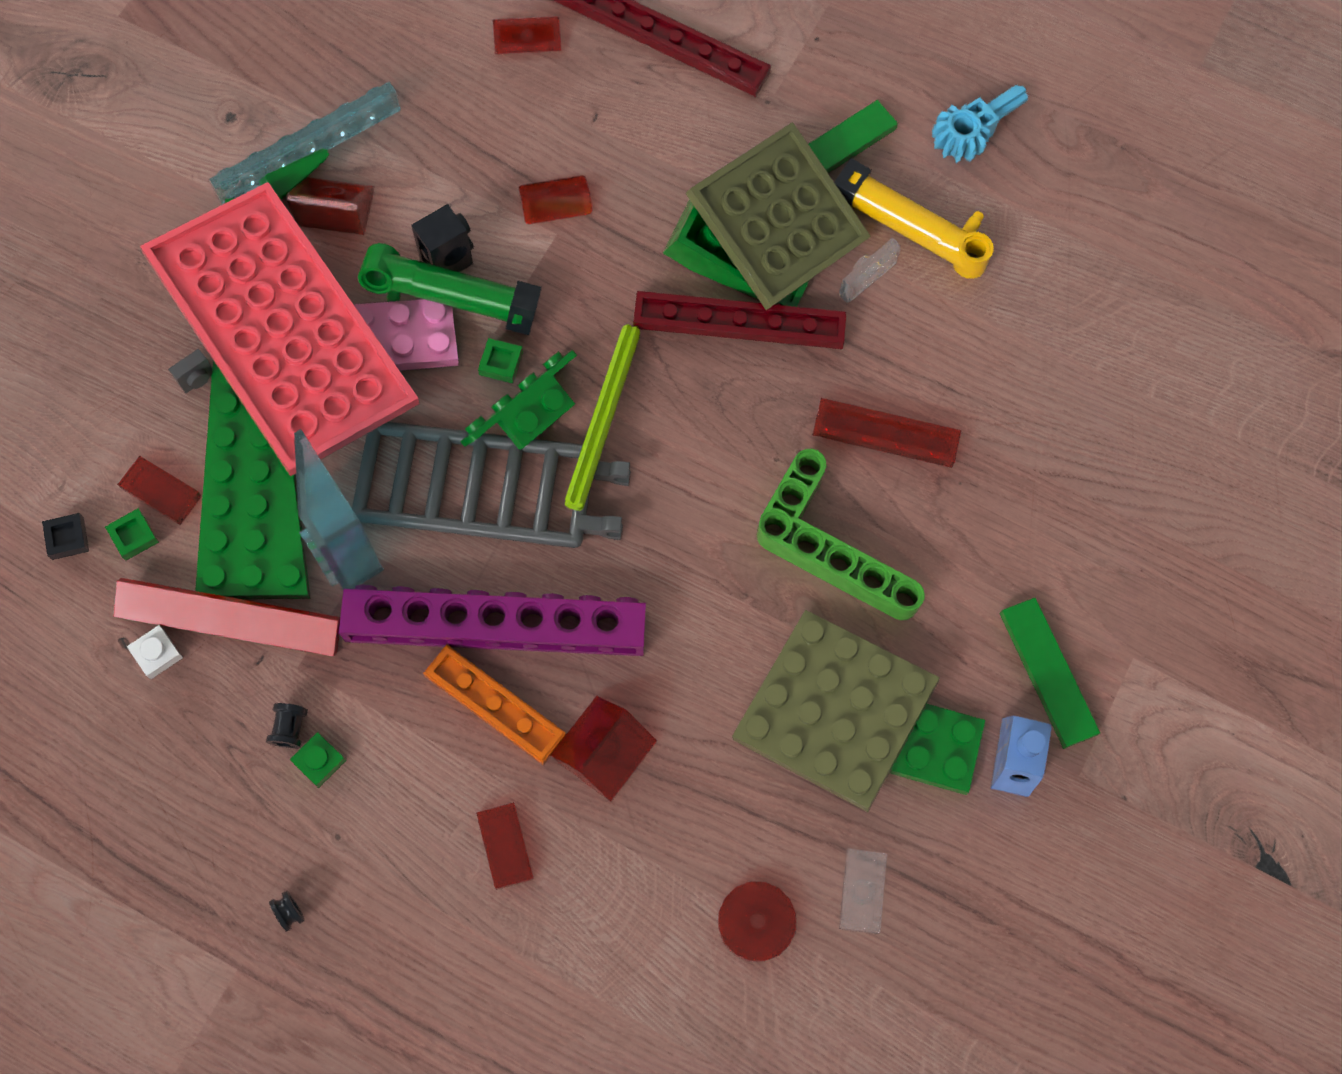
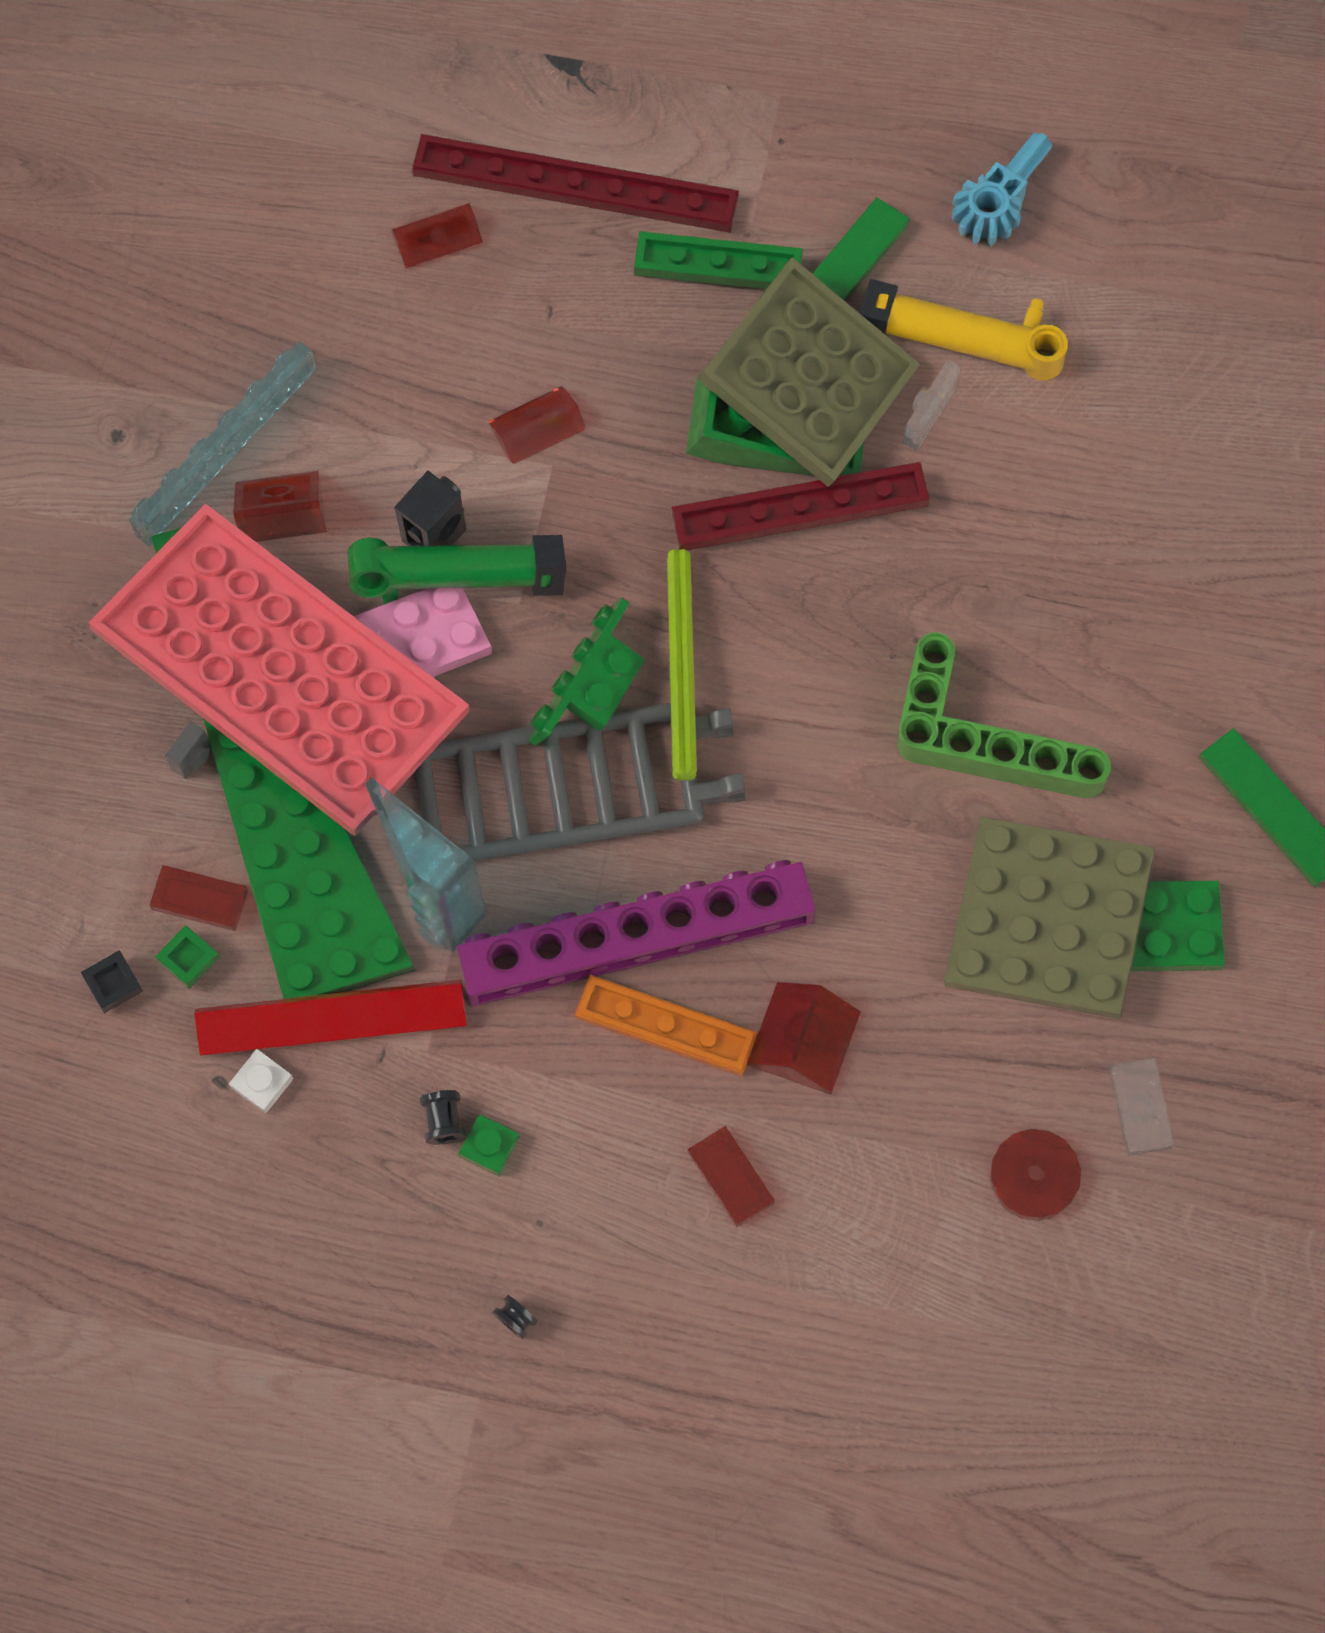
camera: 10 degrees left, 0 degrees up
green slope [259,148,329,200] -> none
green plate [478,338,523,384] -> none
clear red plate [812,398,961,468] -> none
medium blue torso [990,716,1052,797] -> none
none -> green plate [634,231,803,289]

